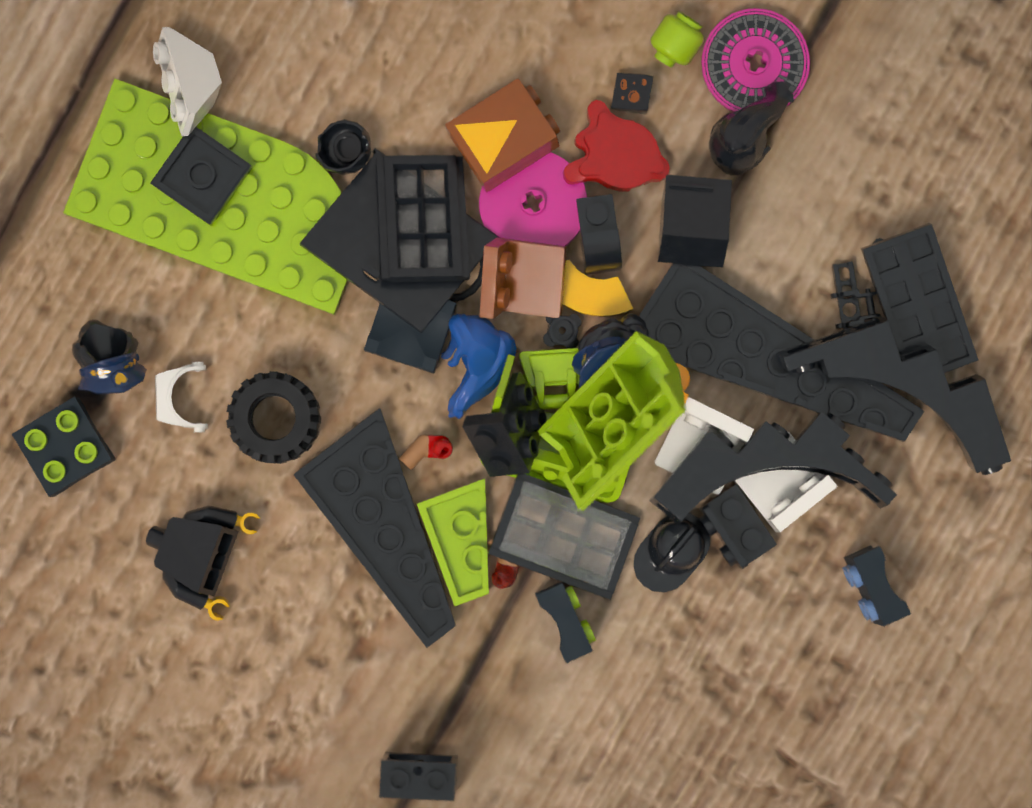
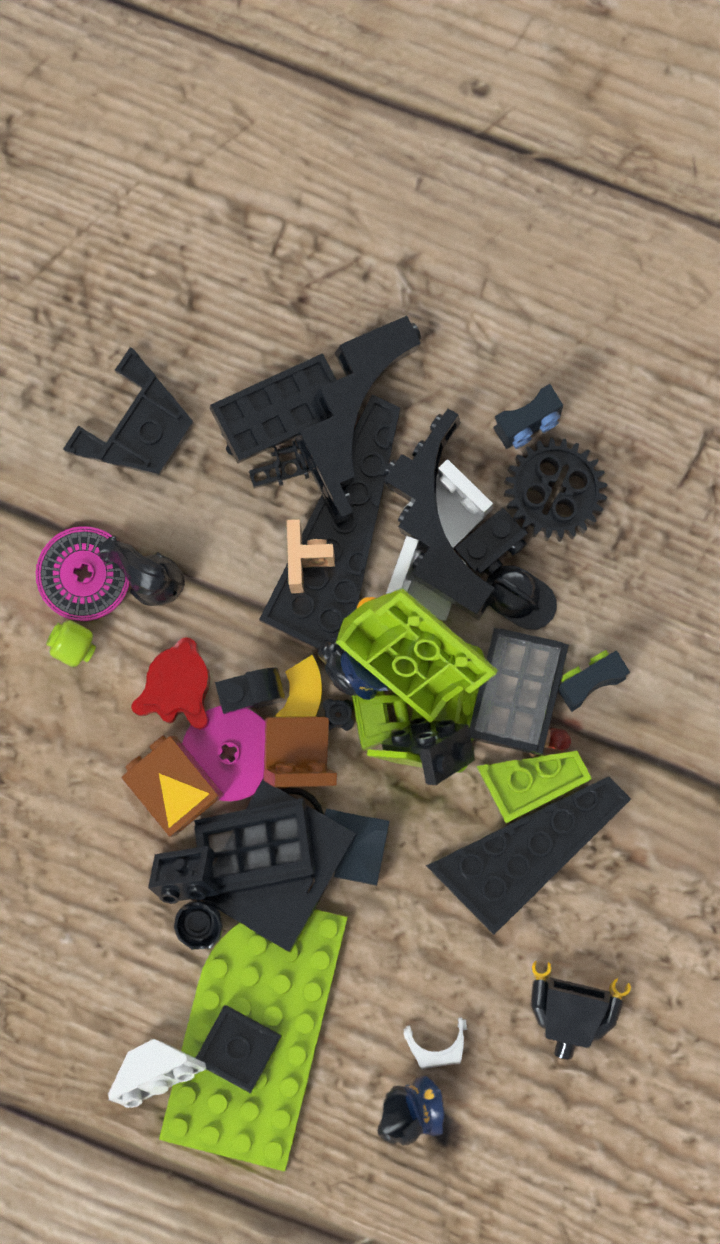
camera: 90 degrees left, 5 degrees down
black brick [12,396,116,497] -> none
black tyre [226,371,321,464] -> none
arm [398,435,453,471] -> none
blue piece [441,314,517,419] -> none
black slope [611,73,653,115] -> none
black piece [658,174,732,268] -> none
none -> black wing [63,347,194,476]
none -> black bracket [148,846,219,904]
none -> light nougat bracket [287,519,335,593]
none -> black gear [504,438,608,542]

